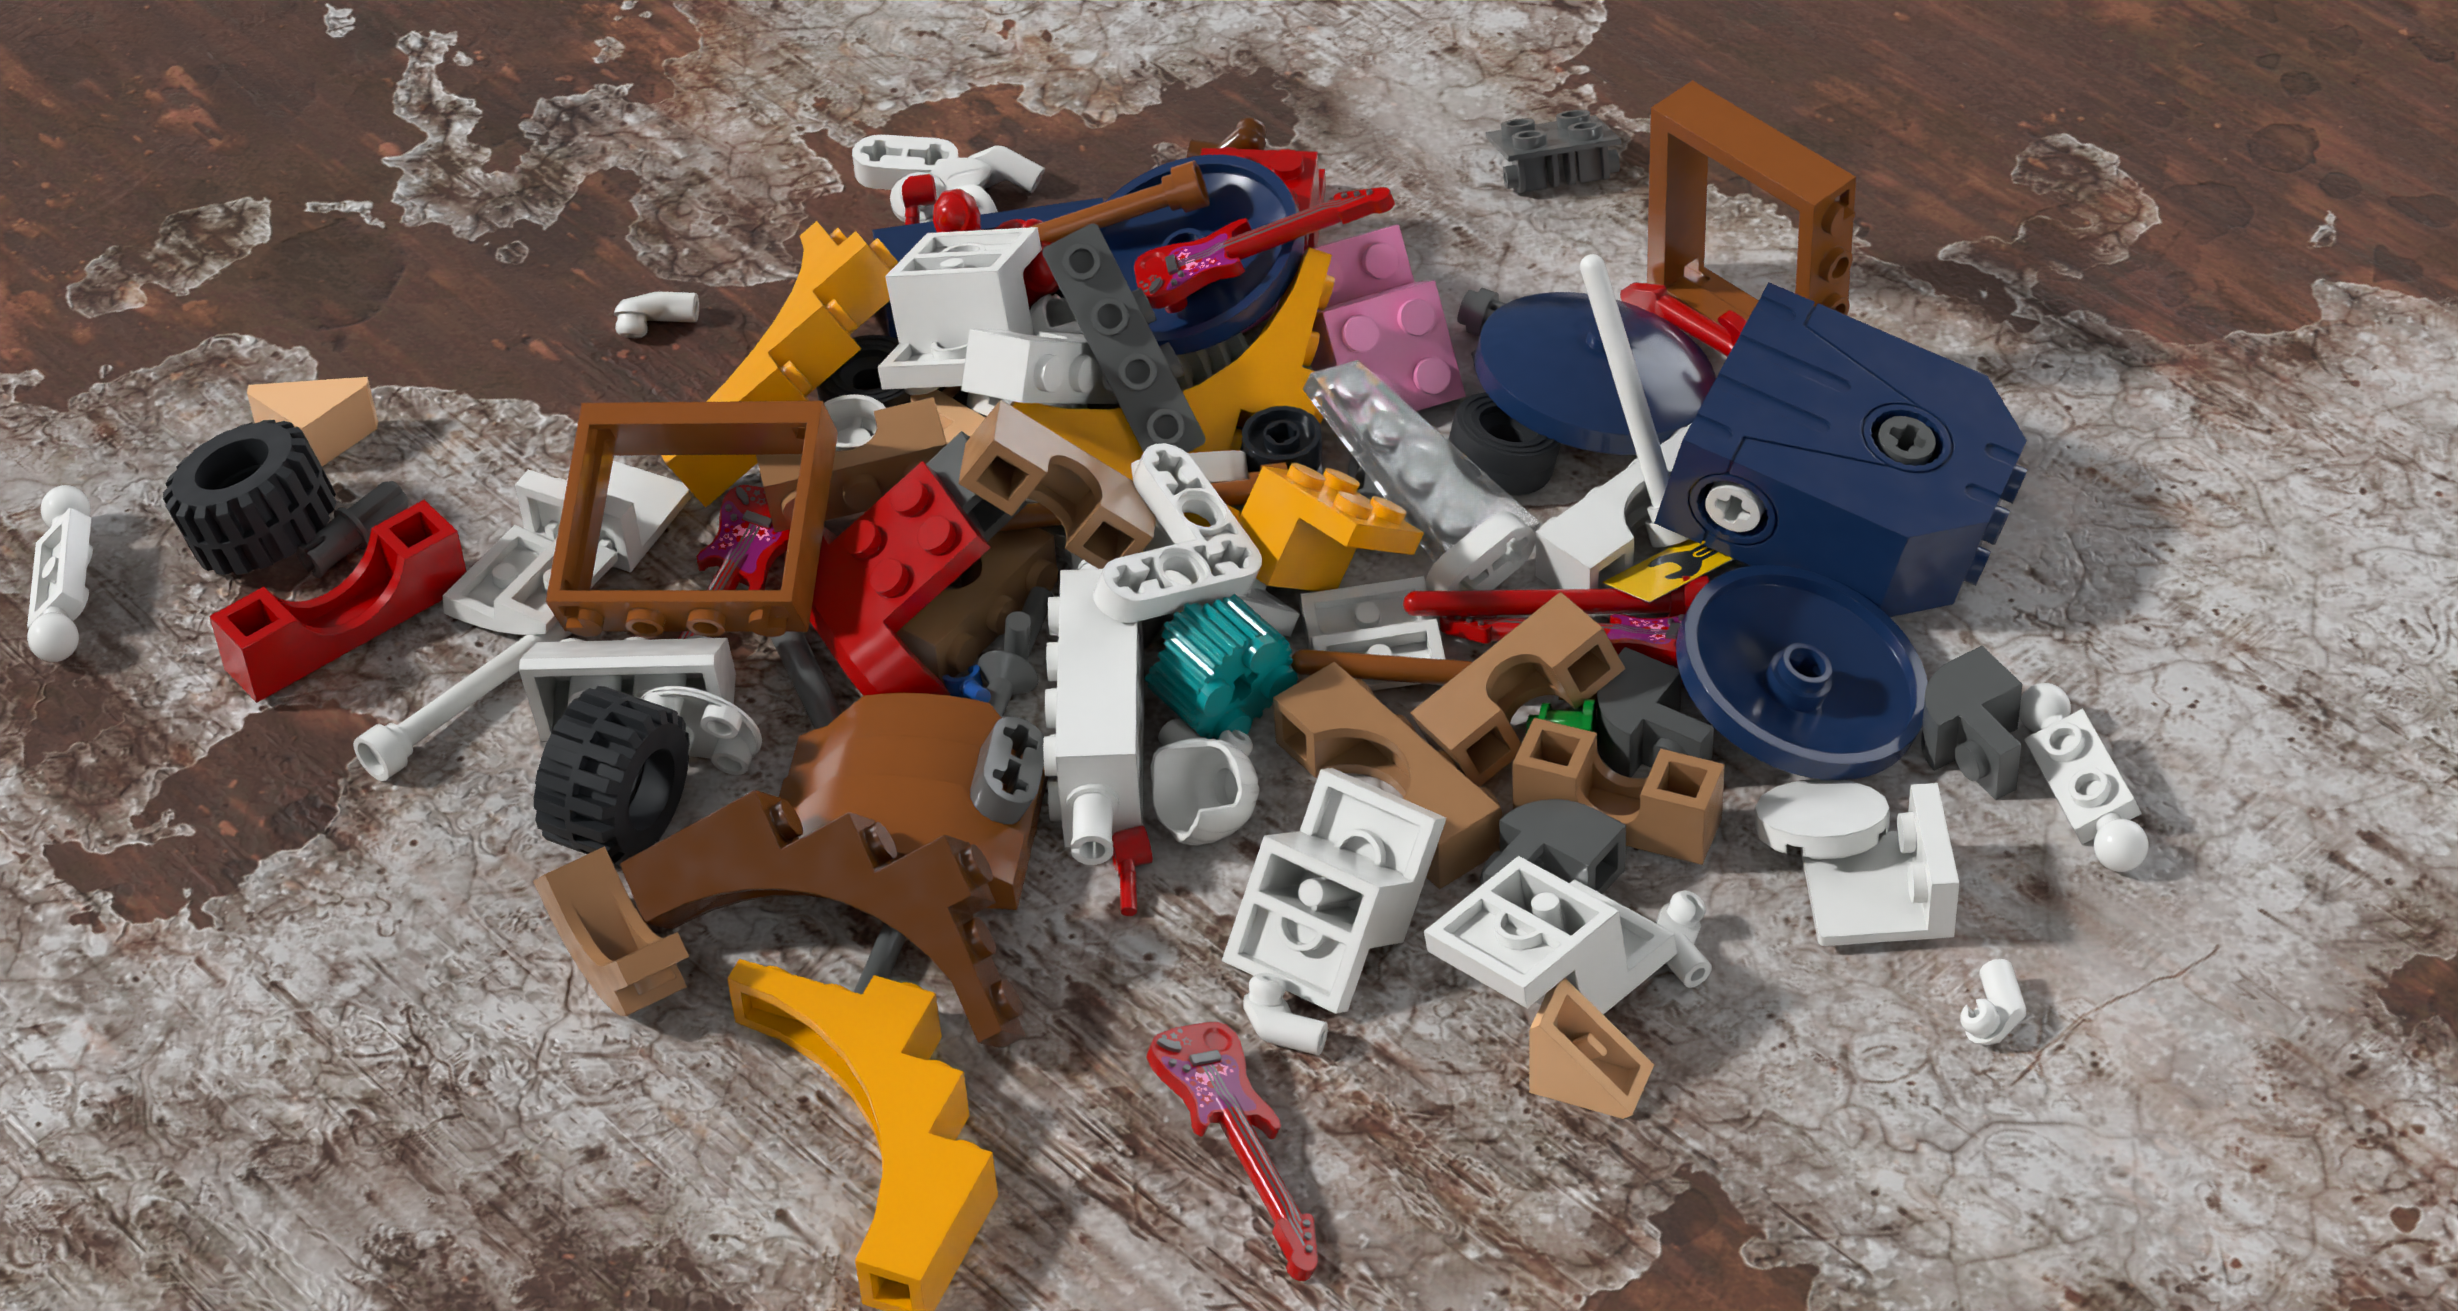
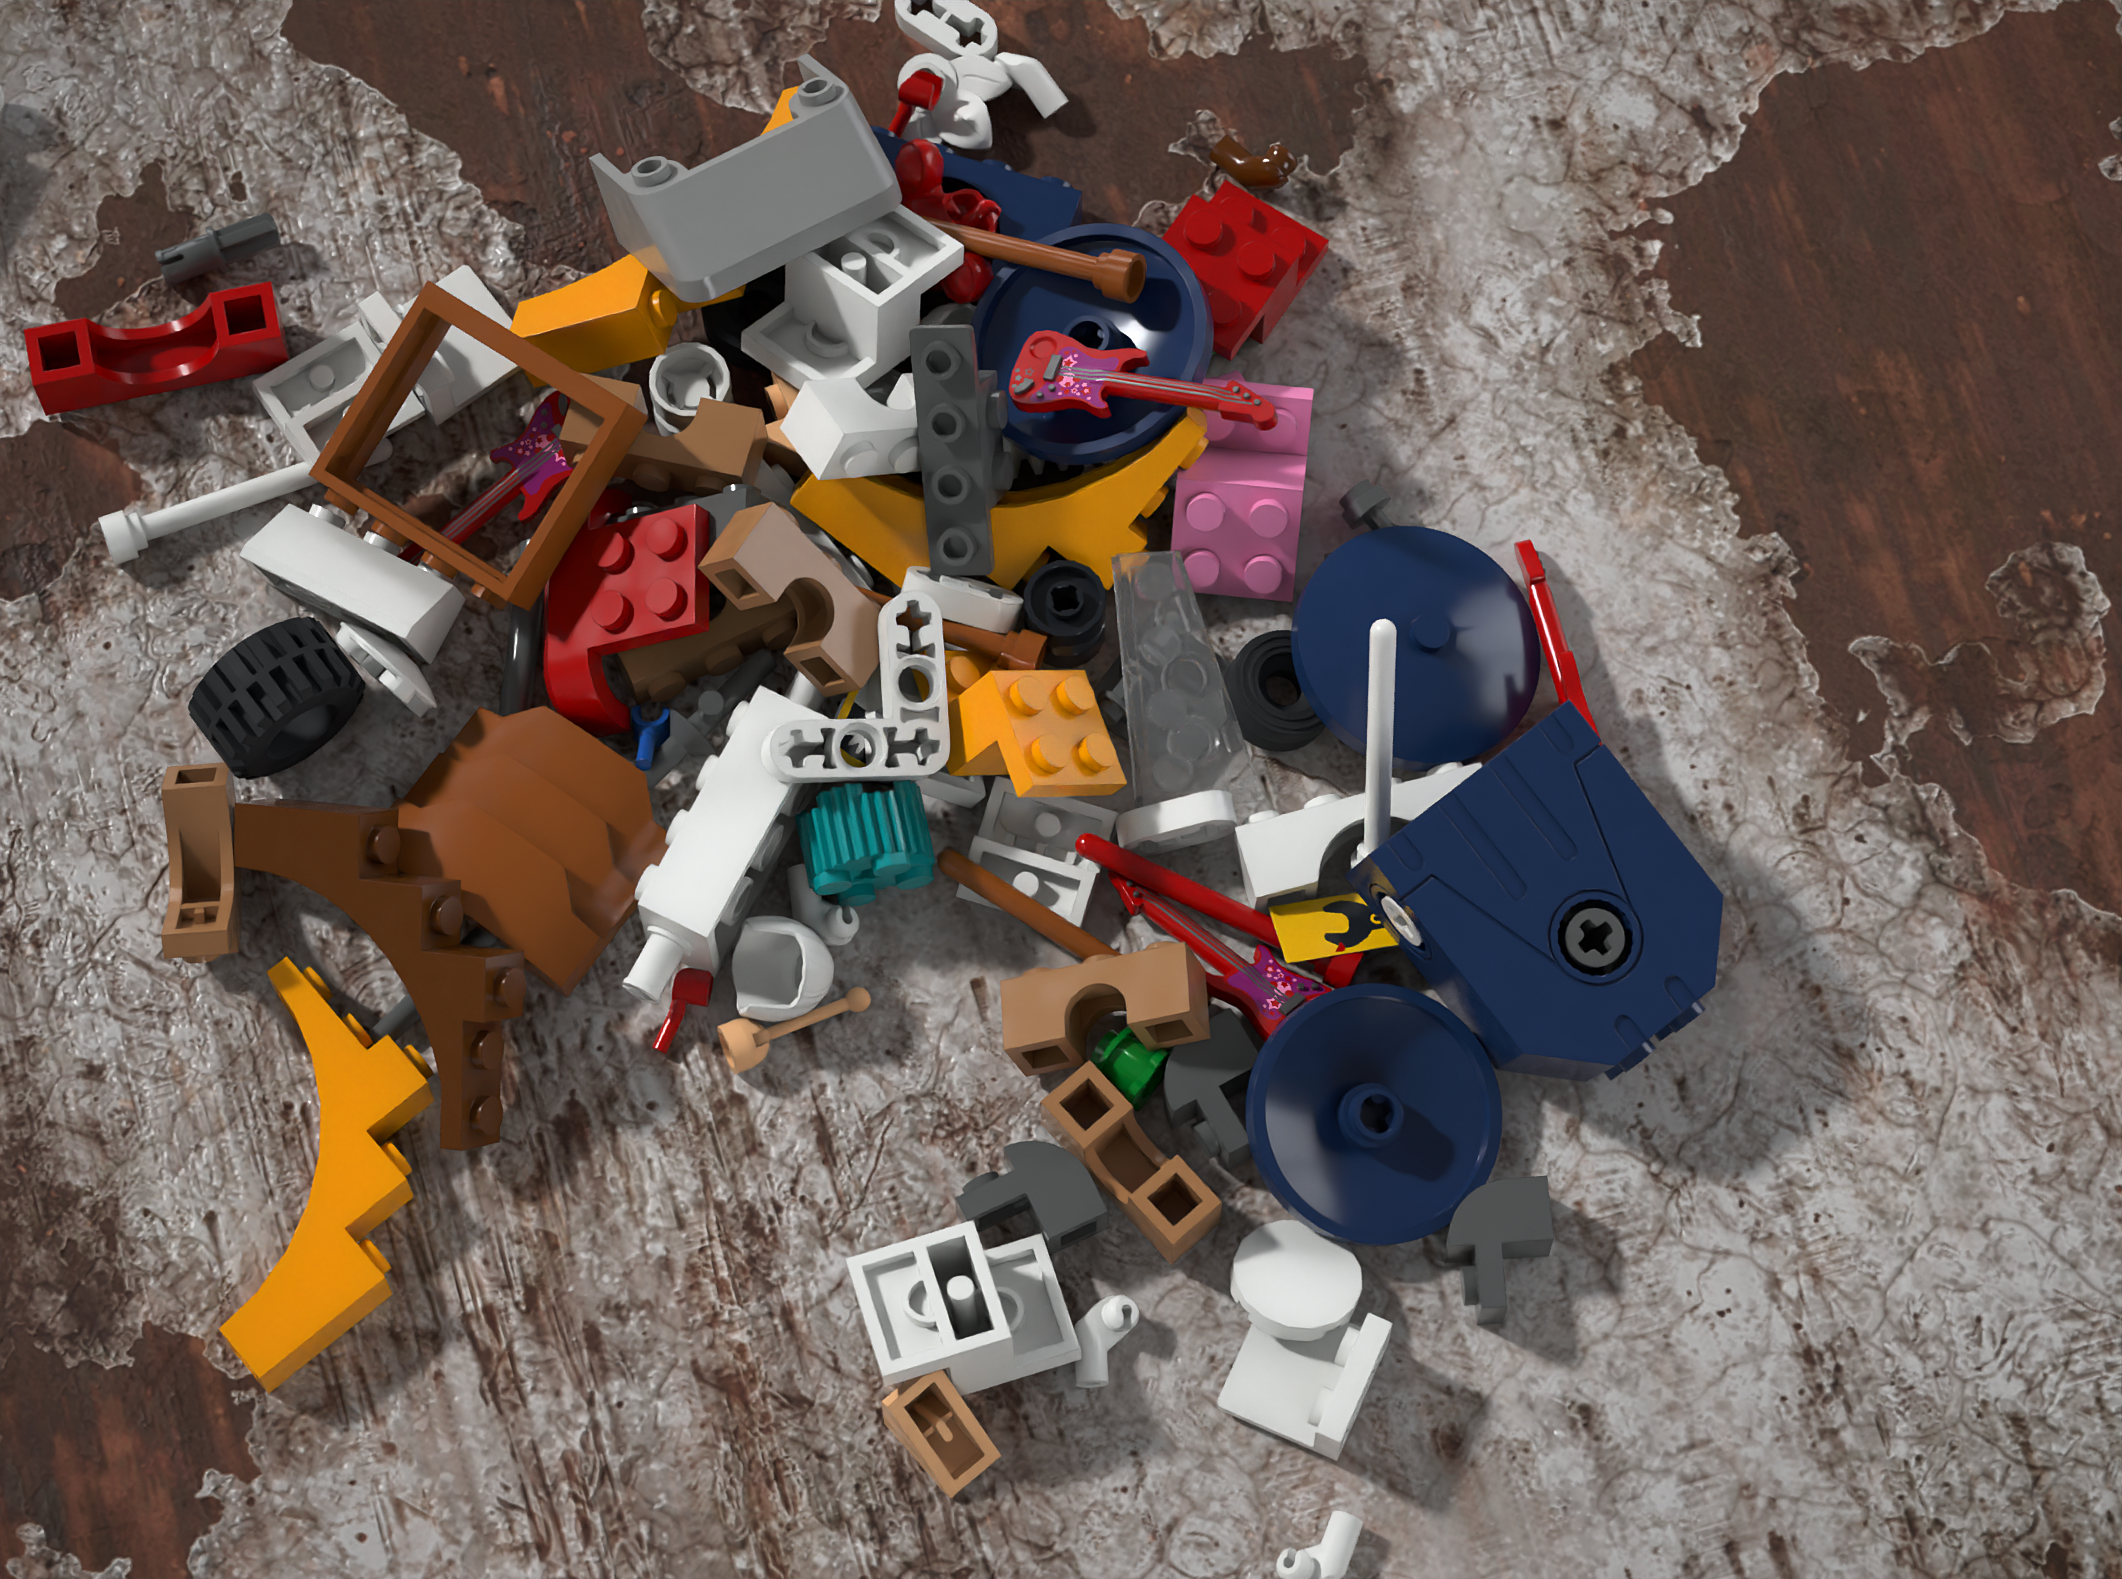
camera: 25 degrees right, 25 degrees up
black tyre [163,420,336,575] -> none
light nougat slope [247,377,378,467] -> none
white arm [614,292,699,338] -> none
dark grey beam [970,716,1044,824] -> none
red piece [1146,1022,1318,1281] -> none
white bracket [1222,768,1447,1014] -> none
white arm [1243,973,1328,1055] -> none
medium nougat arch [1273,662,1503,889] -> none
dark grey hinge [1485,110,1621,193] -> none
dark orange window [1647,80,1856,326] -> none
white plate [2019,683,2149,872] -> none
none -> light grey windscreen [589,53,902,303]
none -> light nougat hinge [717,987,871,1075]

